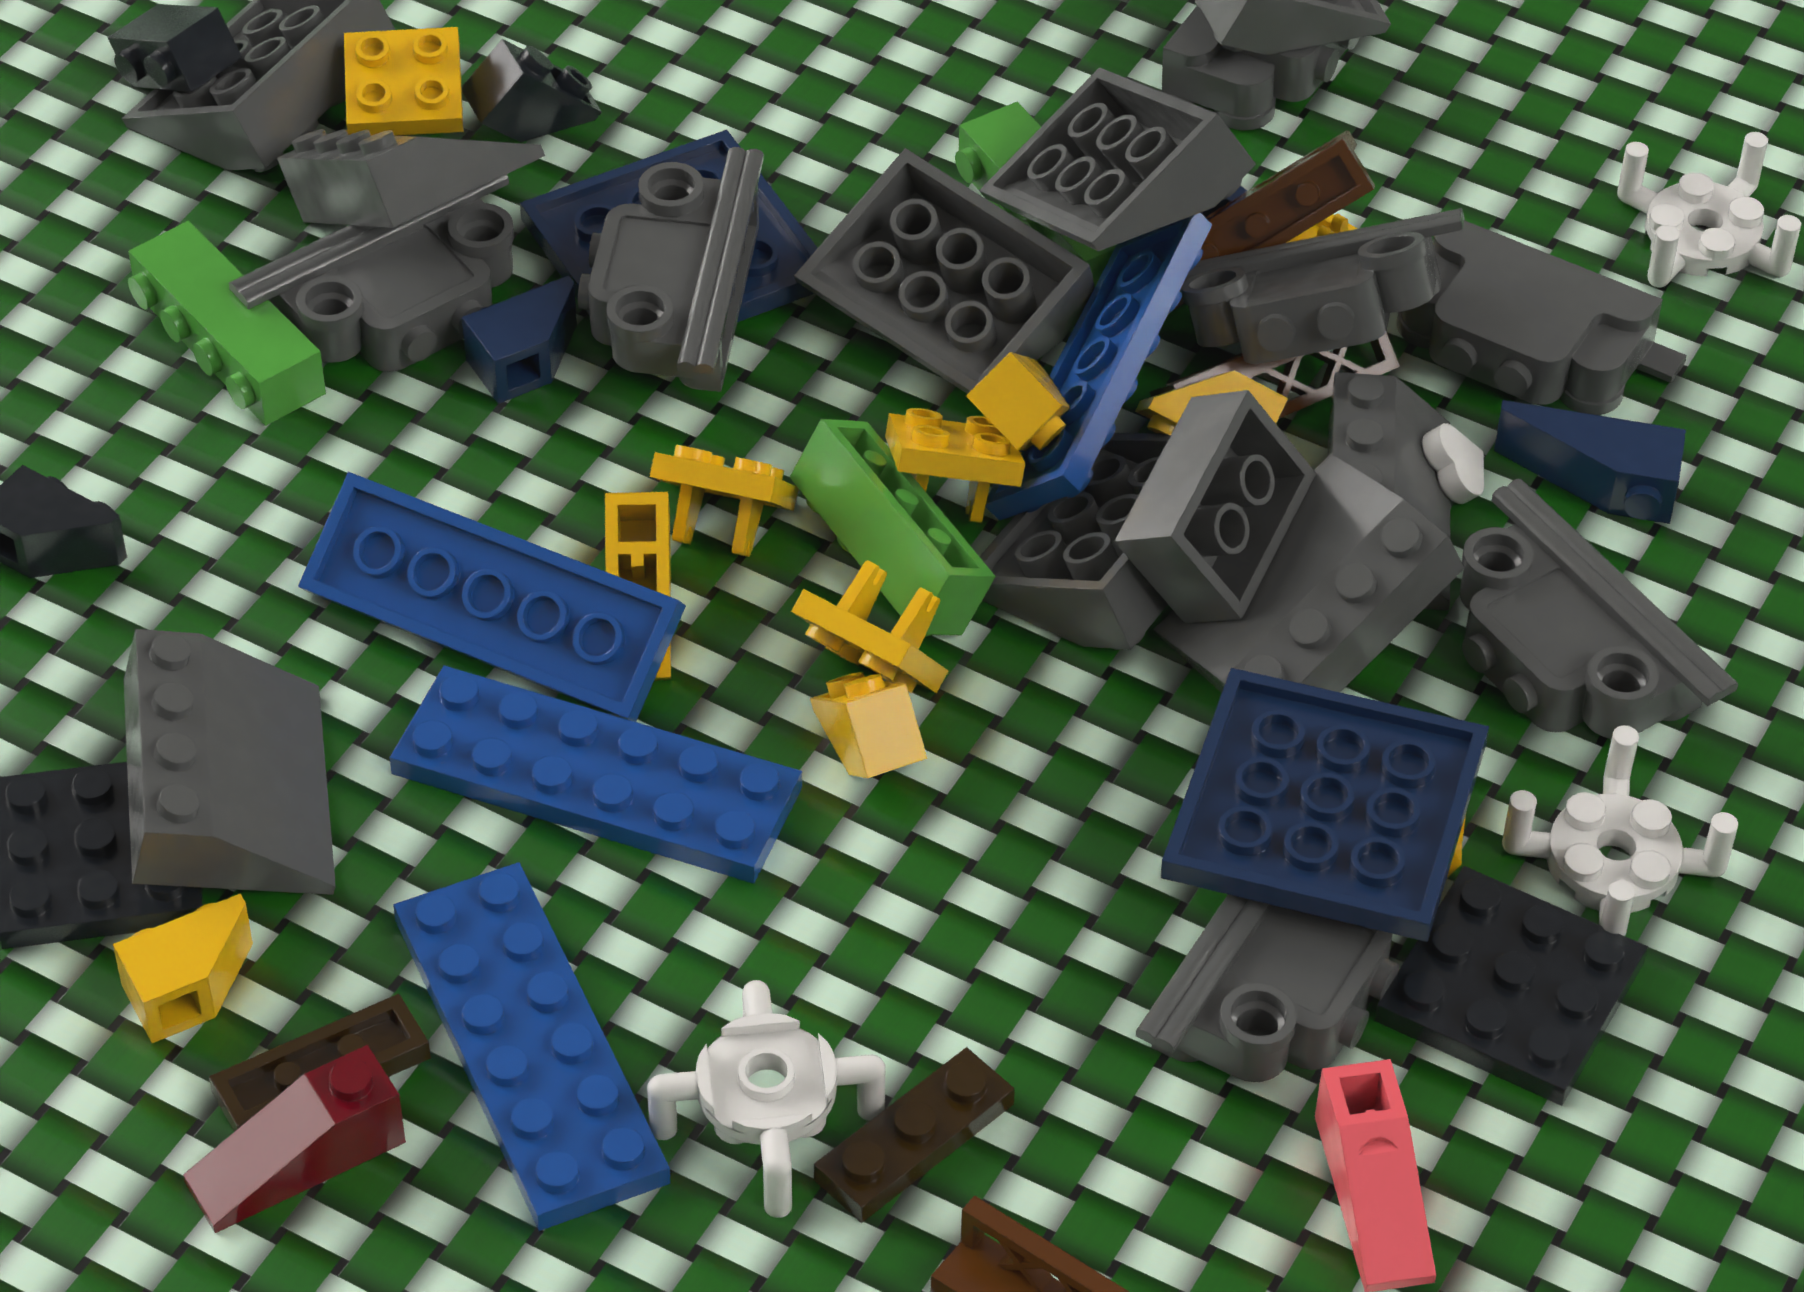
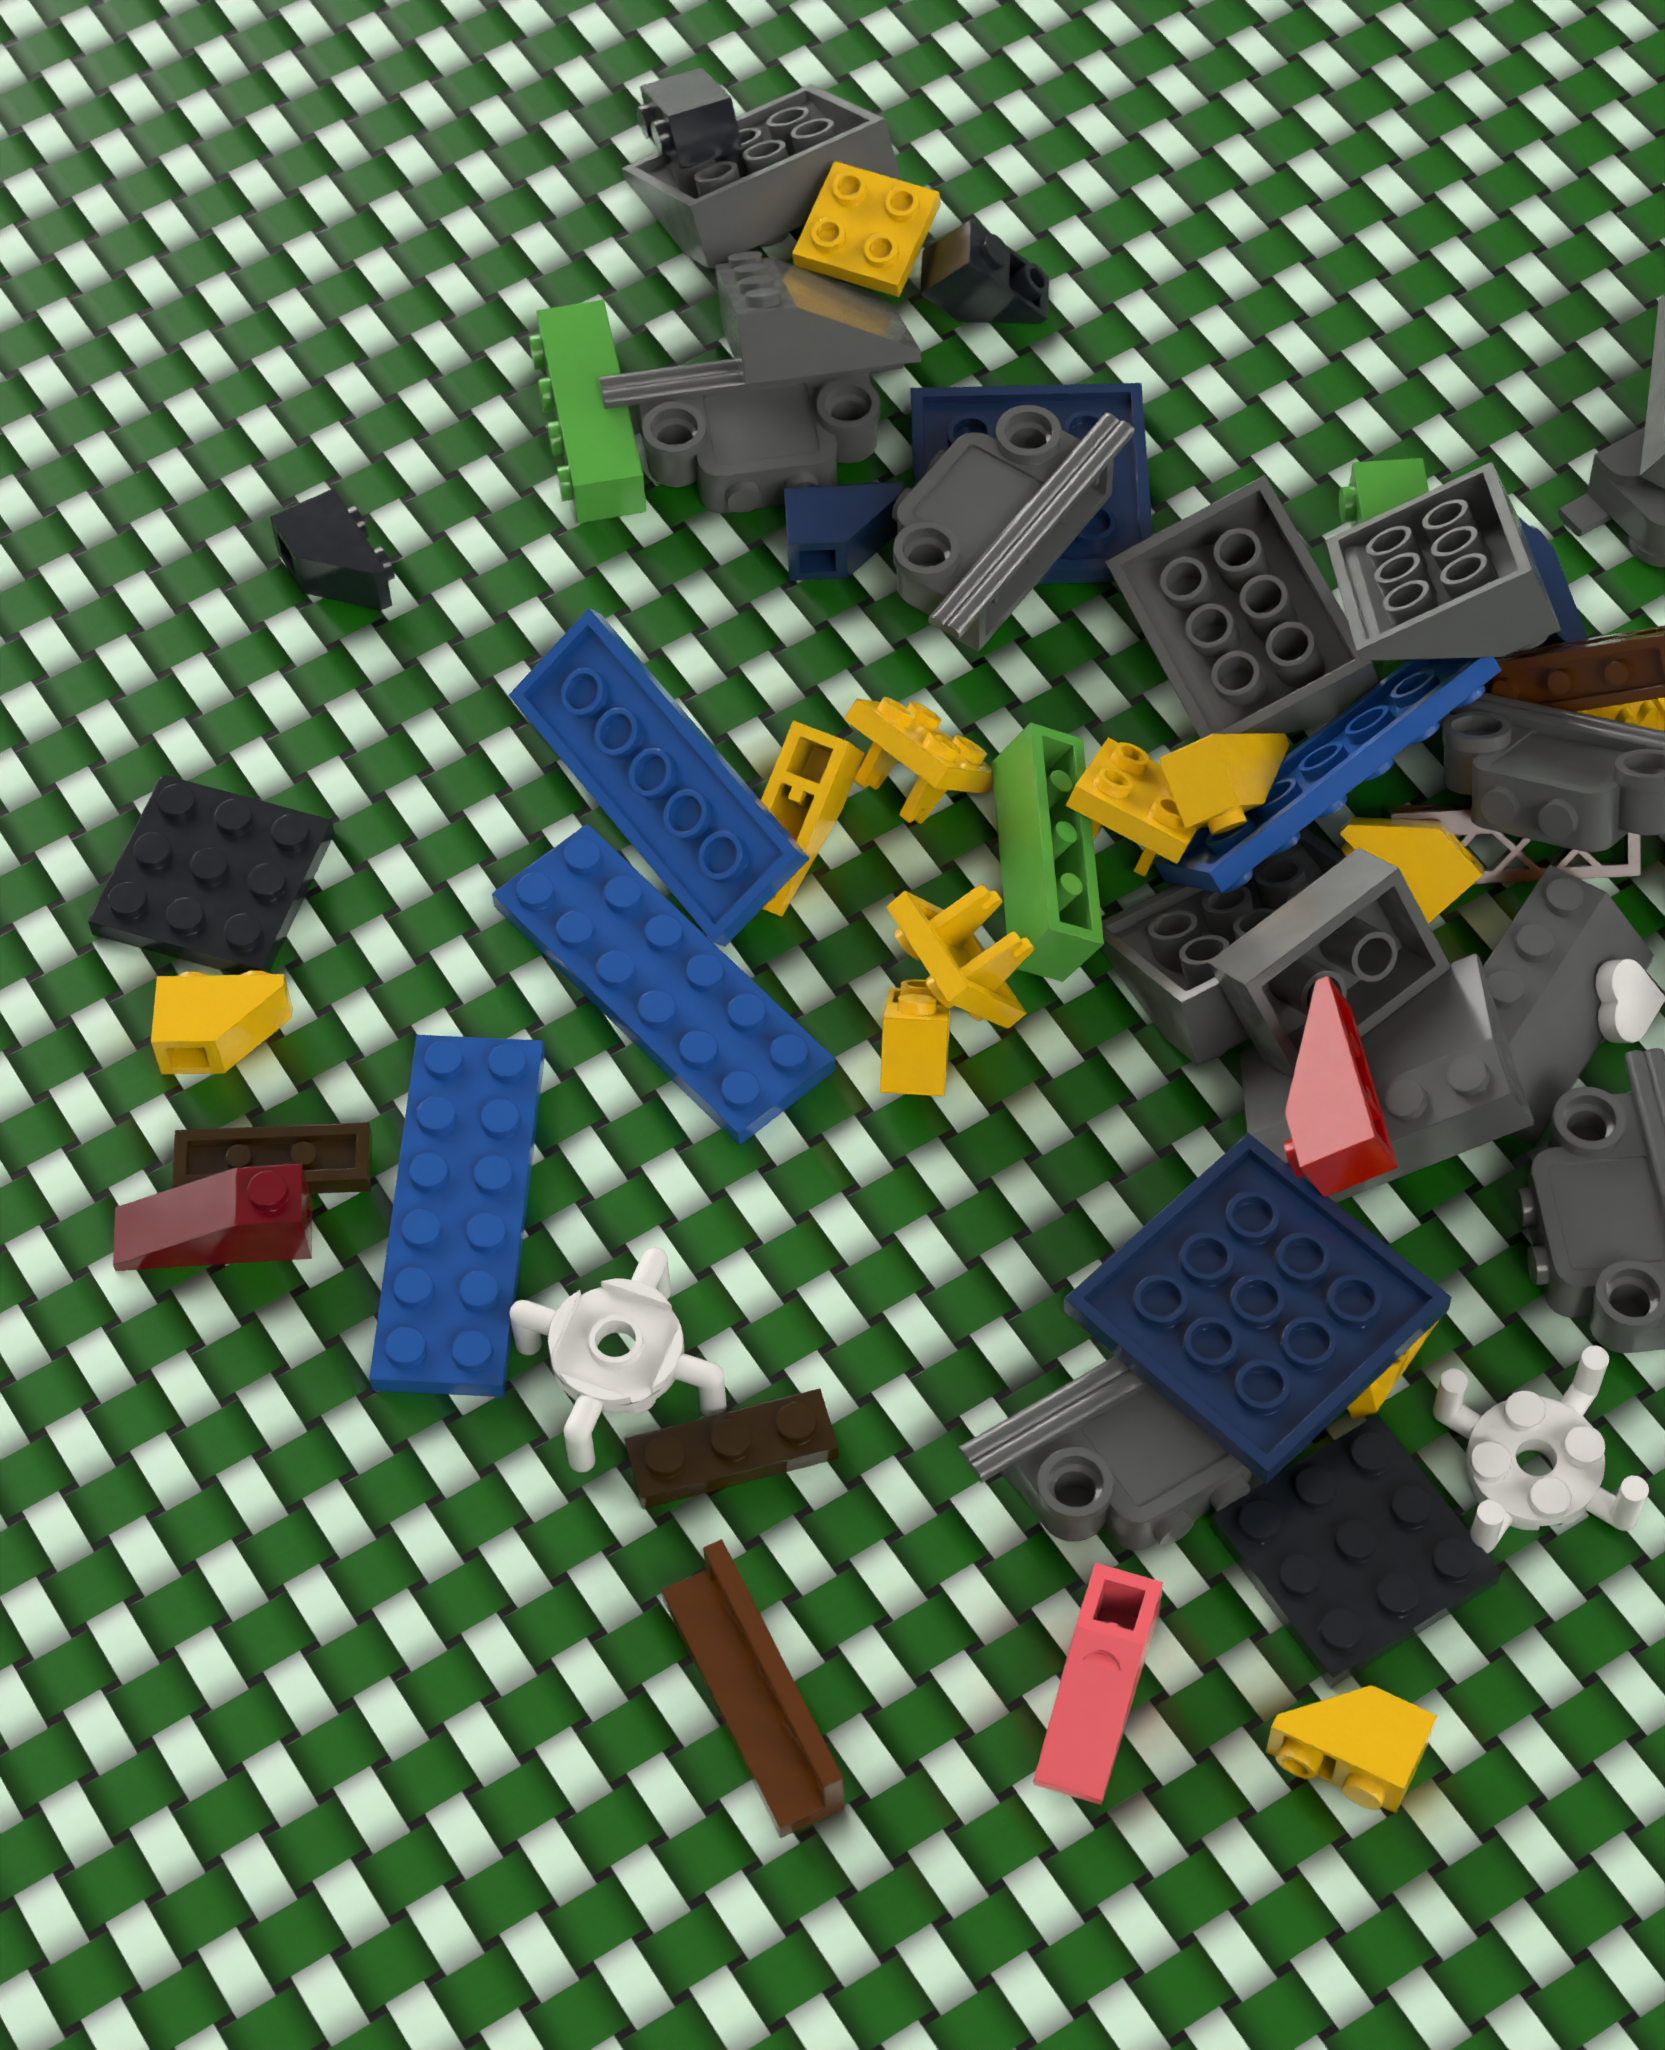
camera: 30 degrees right, 10 degrees up
dark grey slope [124,629,336,895] -> none
none -> yellow slope [1266,1685,1437,1813]
none -> slope [1284,975,1398,1197]

